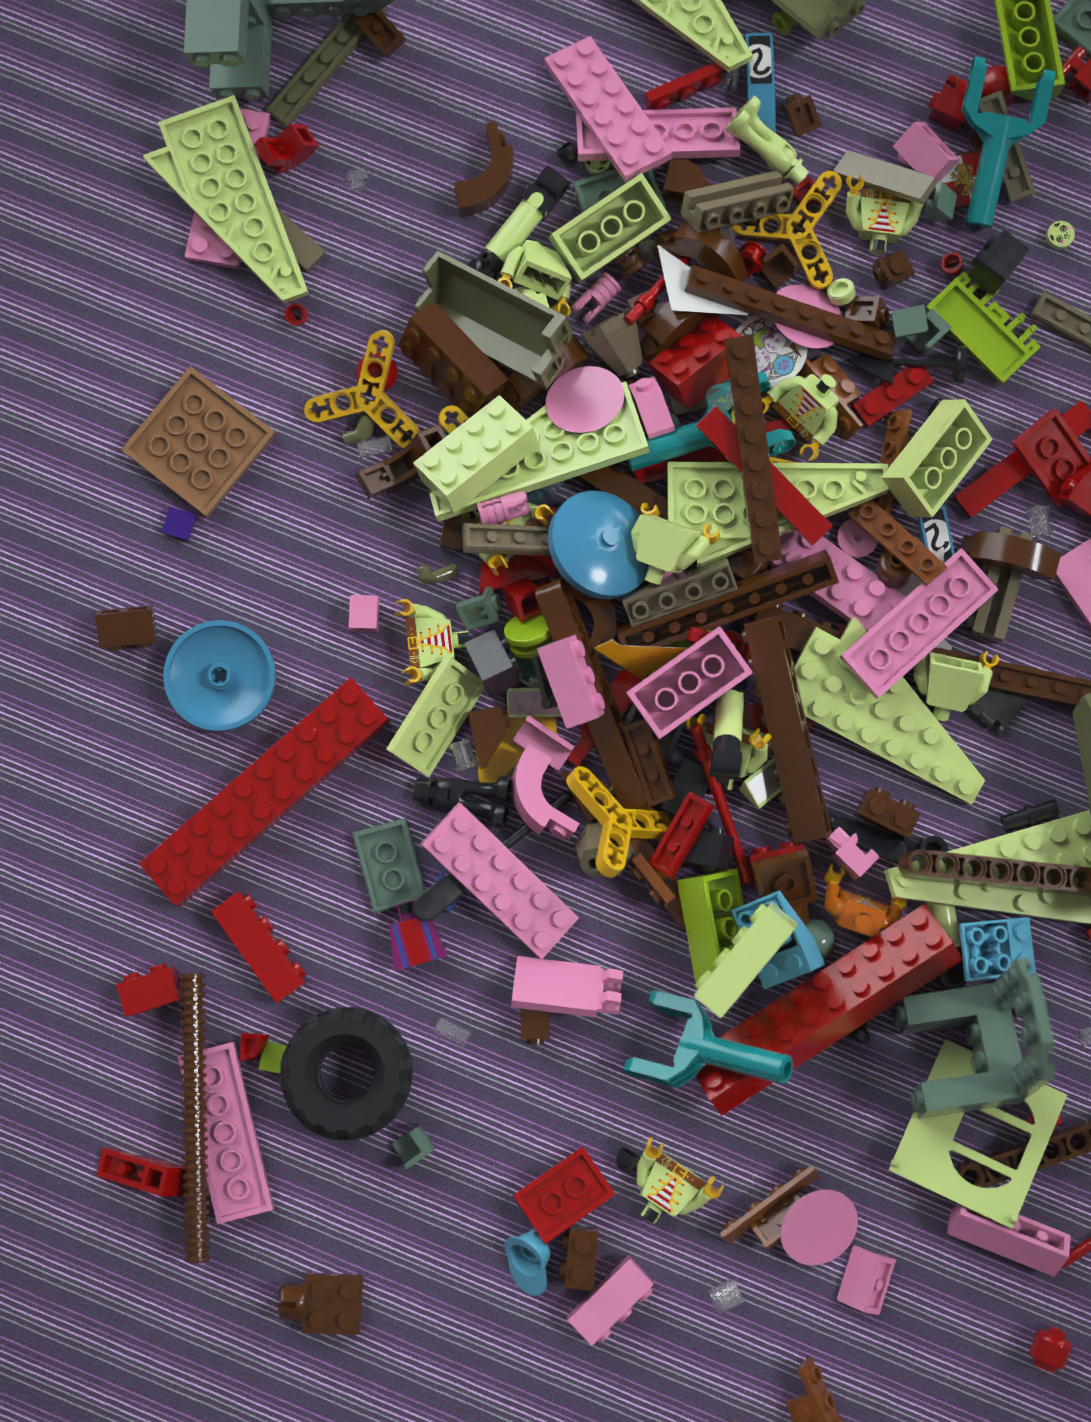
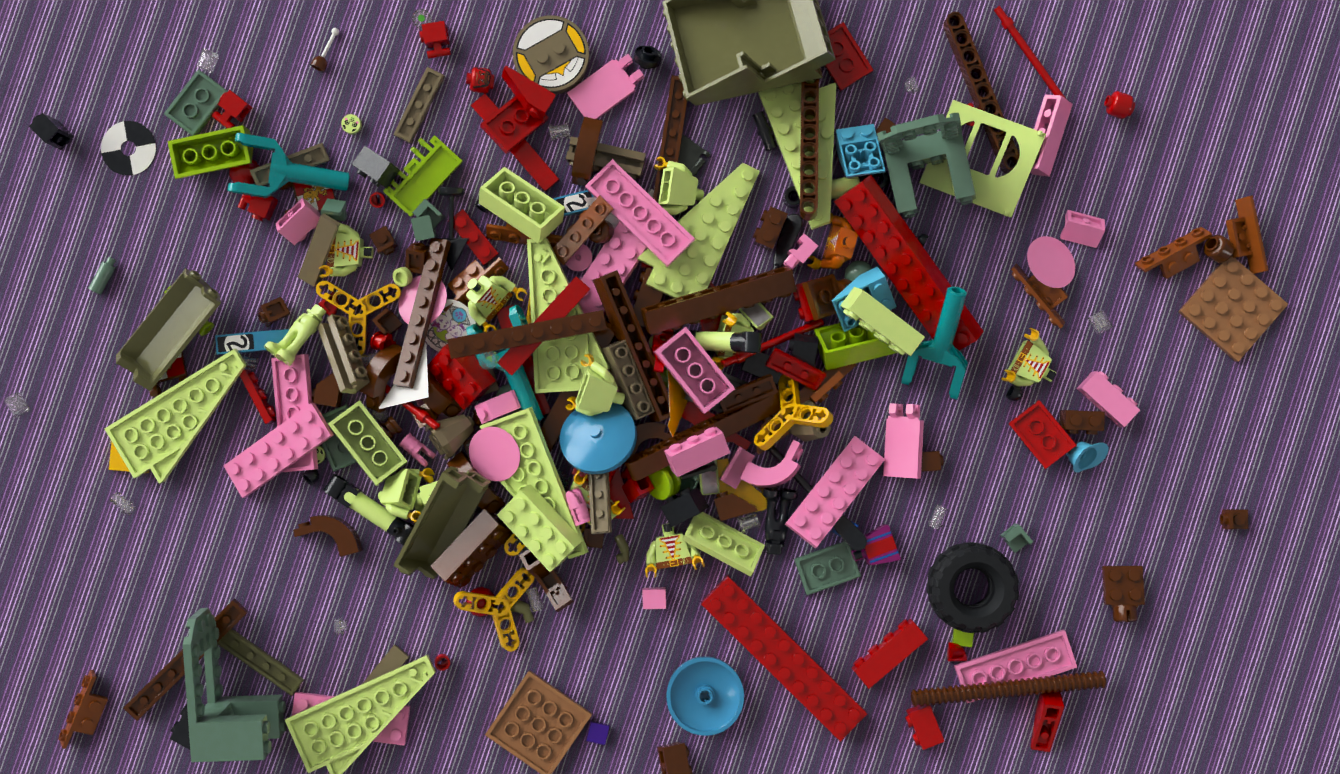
camera: 85 degrees left, 5 degrees up
red brick [254,124,319,173] -> none
sand green bracket [456,586,502,630] -> none

